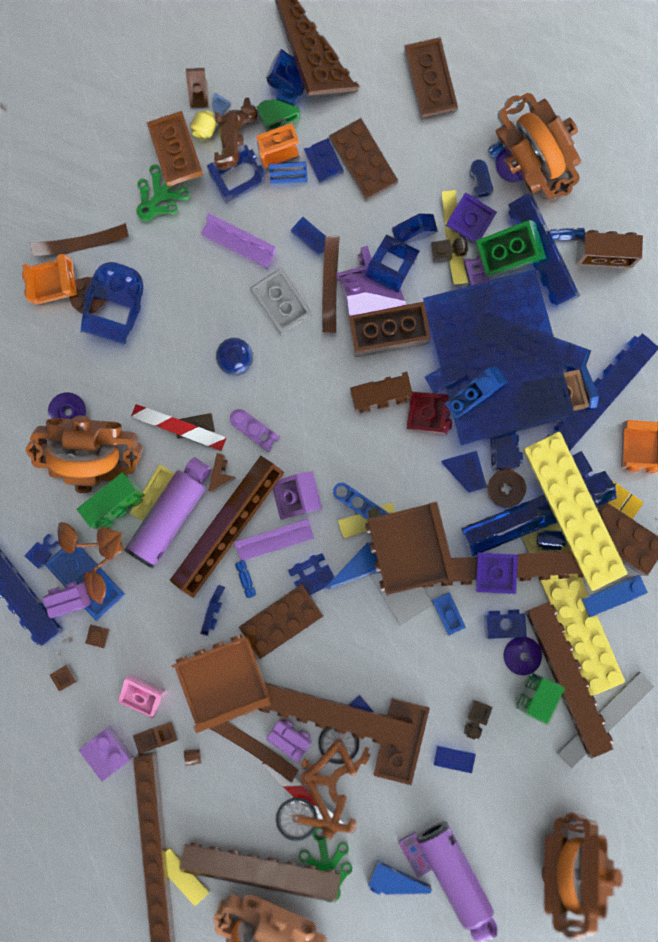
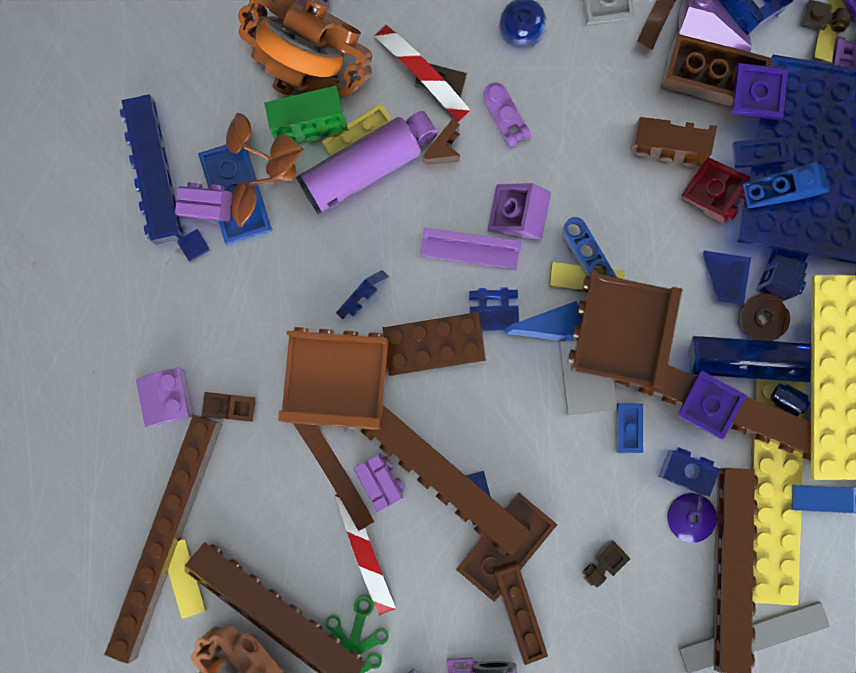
camera: 25 degrees right, 0 degrees up
clear blue plate [24,534,59,569] -> none
reddish brown plate [50,665,77,692] -> none
reddish brown plate [85,624,110,648] -> none
bright pink slope [118,674,166,718] -> none
reddish brown brick [169,455,285,598] -> none
reddish brown hose [184,749,201,766] -> none
blue axle [235,561,256,598] -> none
piece [276,726,371,841] -> none
clear blue tile [433,745,476,774] -> none
green brick [516,673,565,725] -> none
none -> clear blue tile [177,229,211,263]
none -> reddish brown tile [493,562,548,665]
none -> dark purple plate [731,63,788,120]

